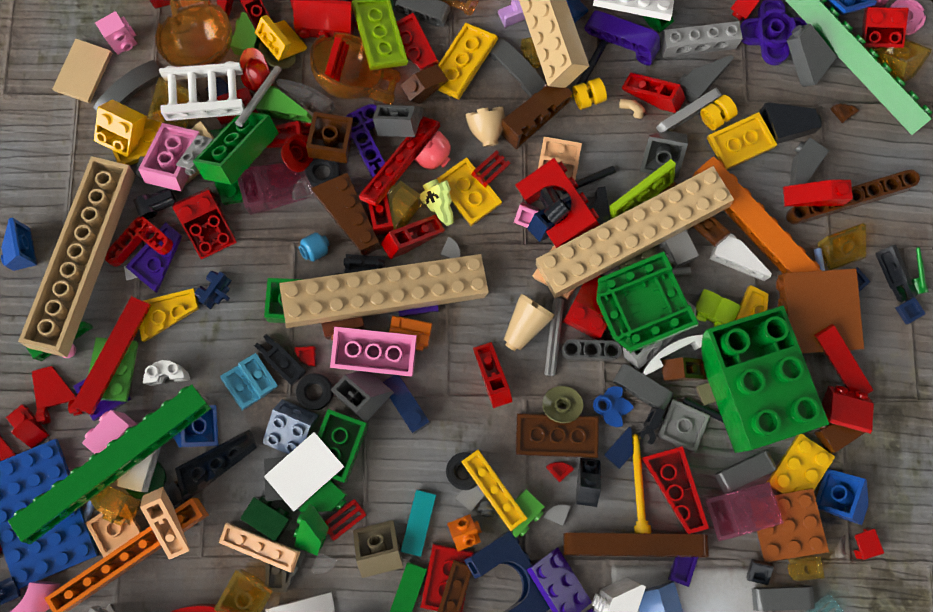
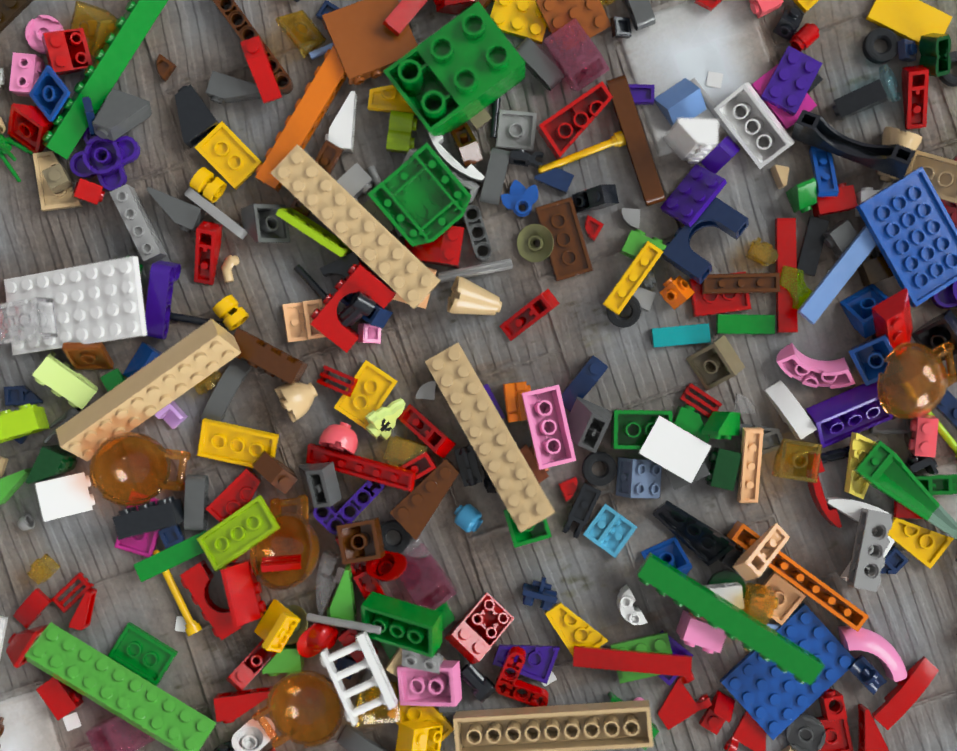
camera: 110 degrees left, 10 degrees up
none -> dark blue tile [82,97,97,136]

